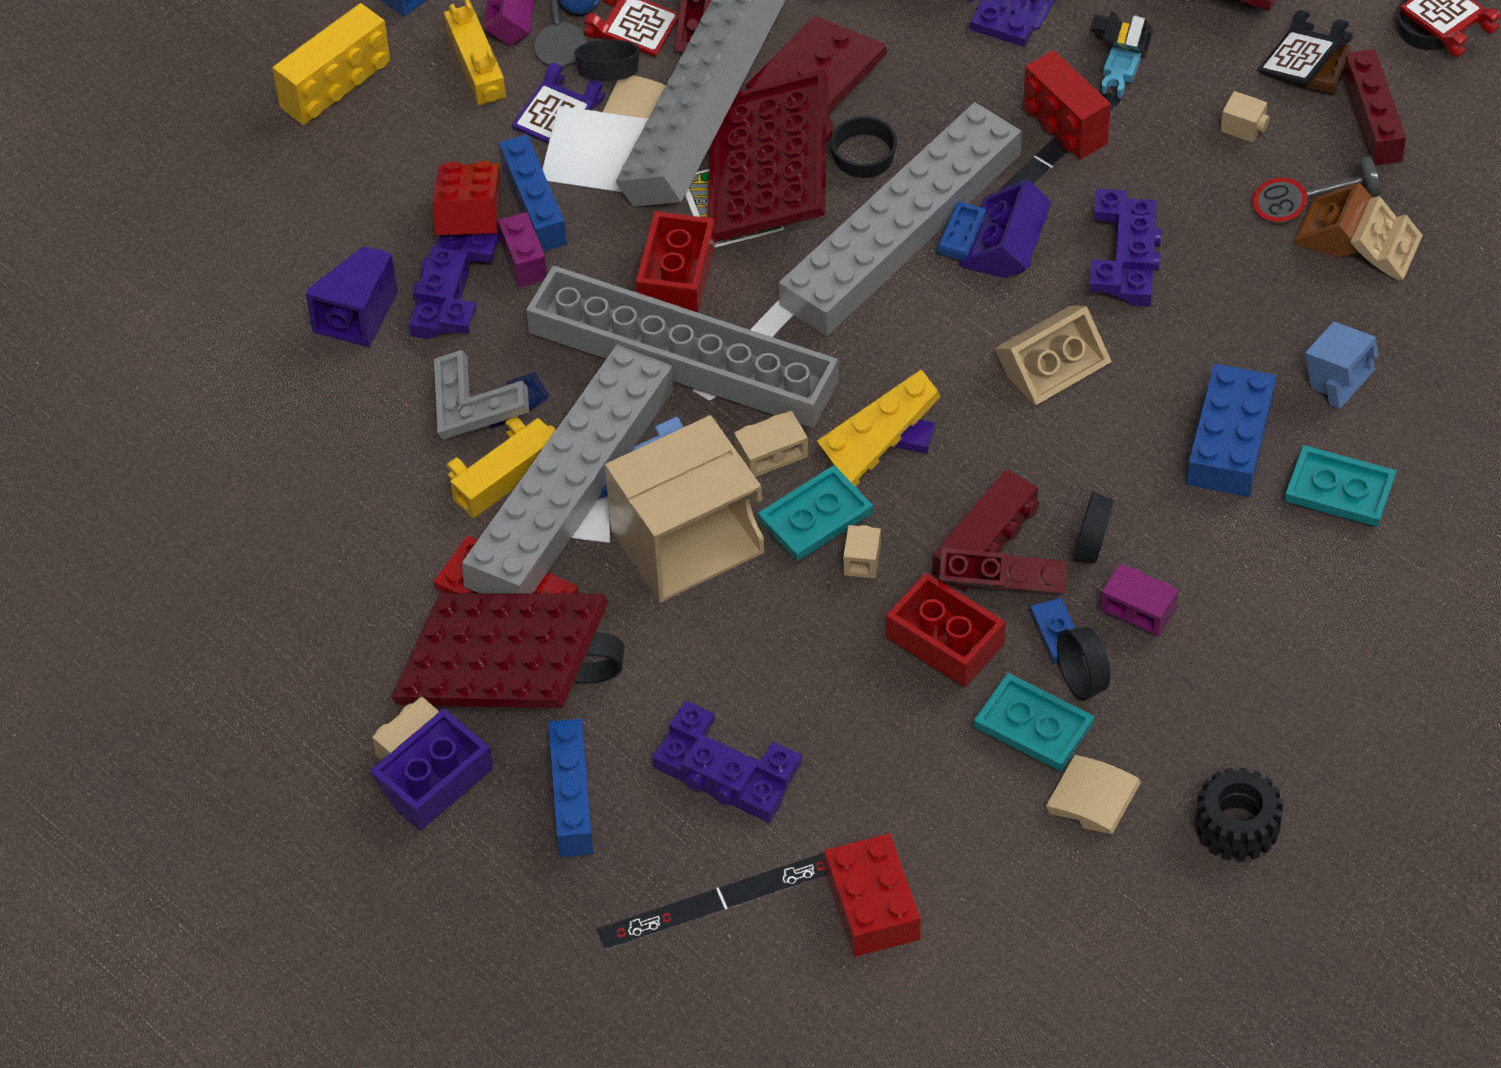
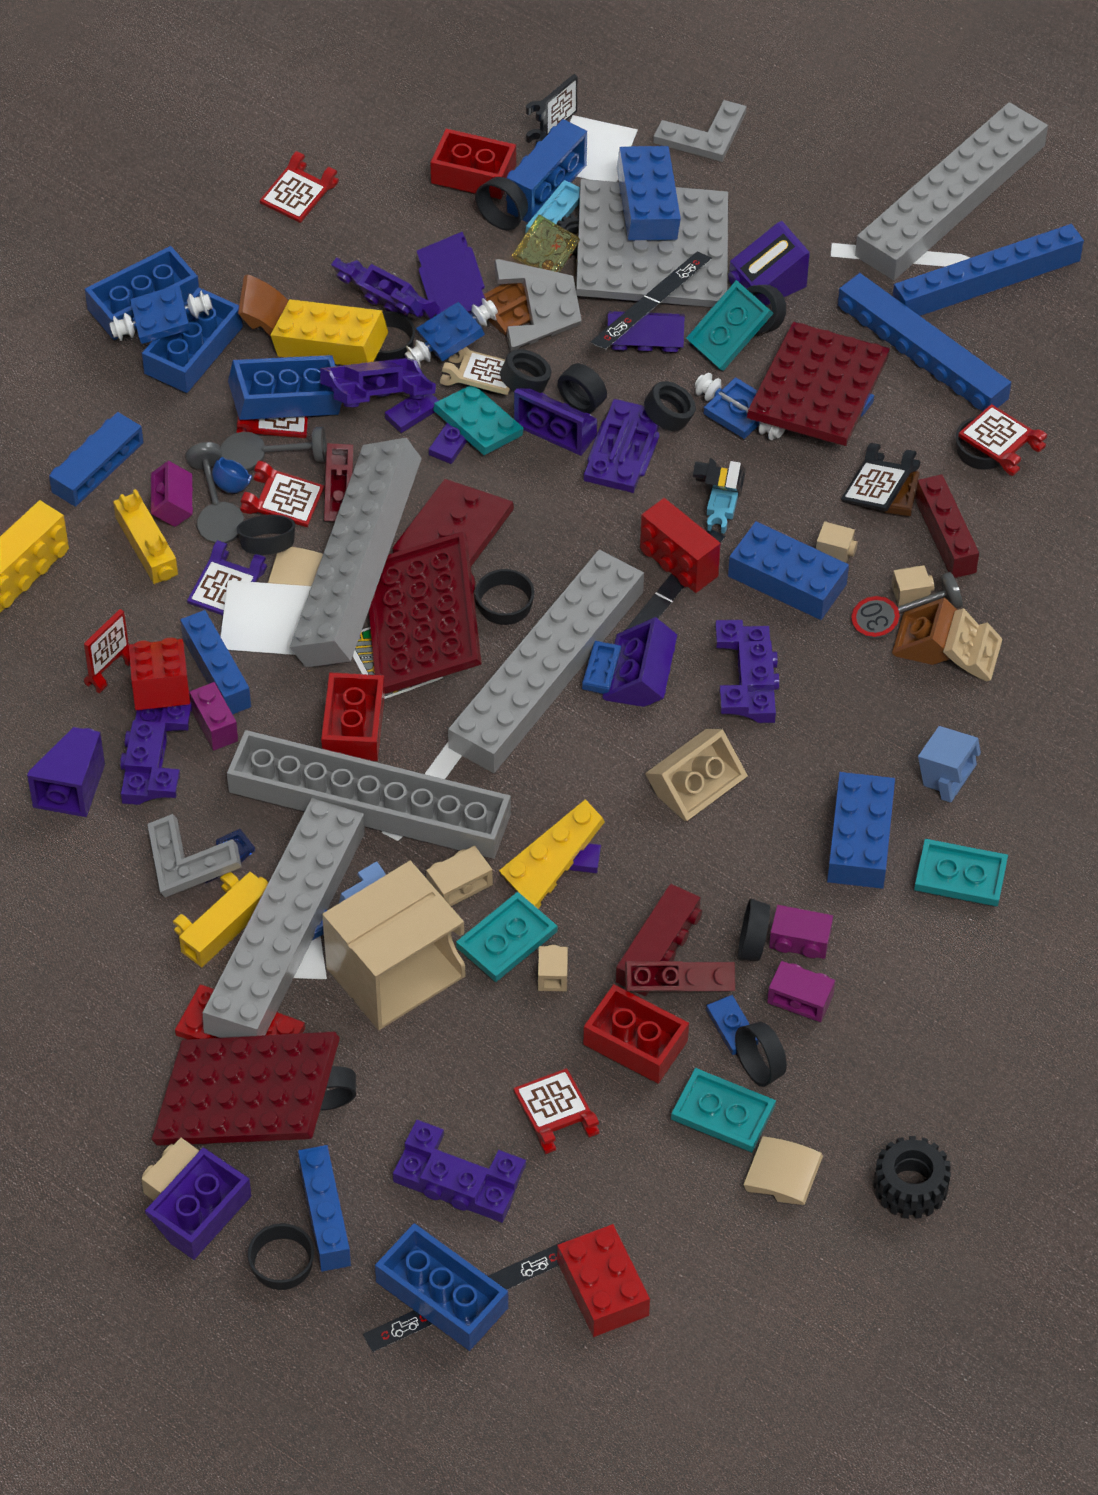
camera: 10 degrees left, 0 degrees up
none -> flag [84,609,130,694]
none -> black tyre [248,1223,314,1290]
none -> blue brick [375,1223,508,1351]
none -> flag [513,1068,600,1154]
none -> blue brick [728,521,849,620]
none -> magenta brick [769,905,833,959]
none -> tan brick [892,565,934,606]

